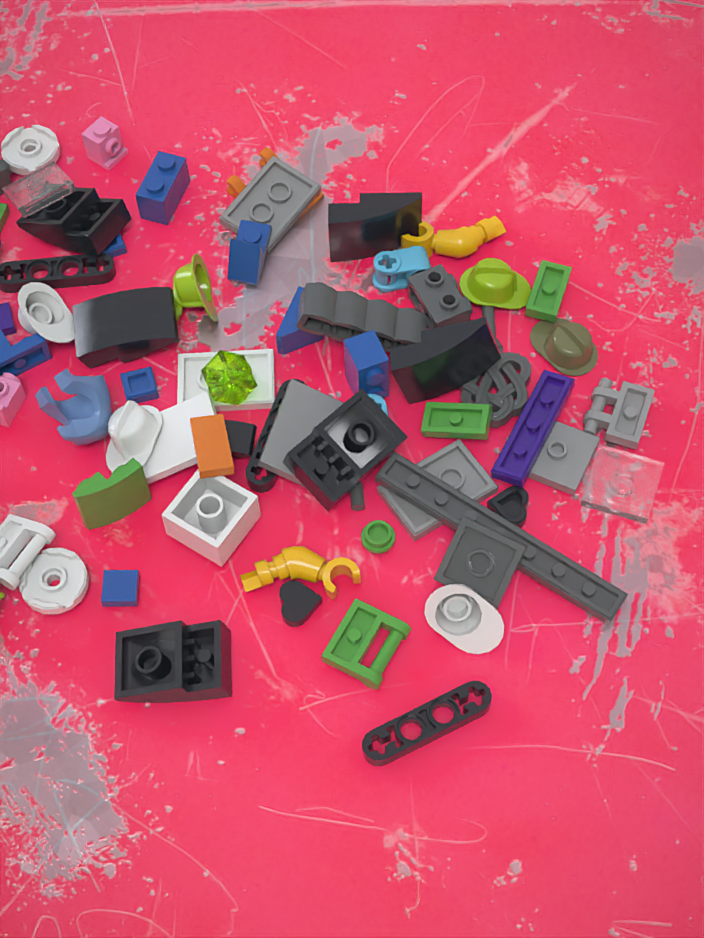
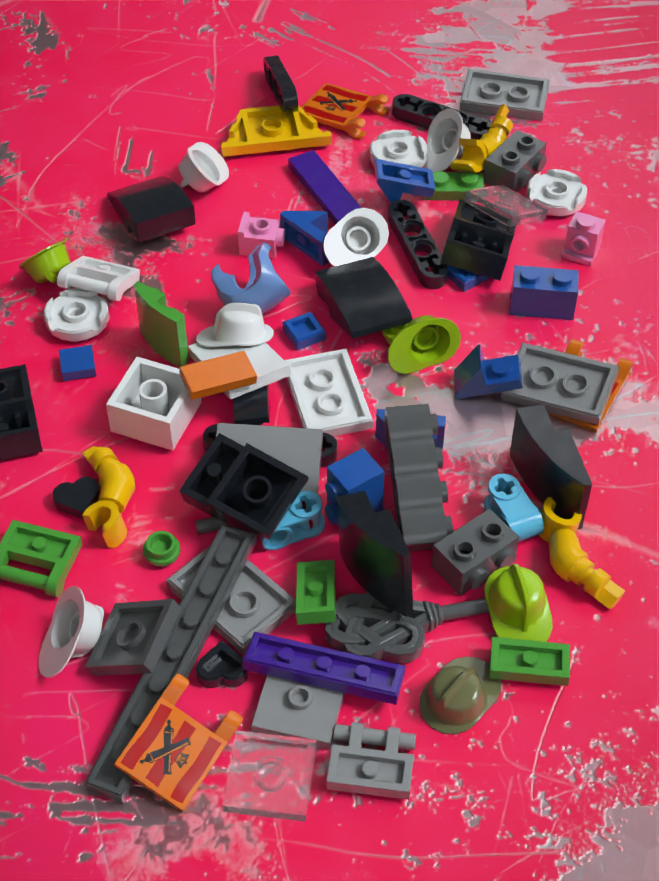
camera: 75 degrees right, 10 degrees down
clear neon green brick [201,350,258,406] -> none
none -> flag [114,674,243,812]

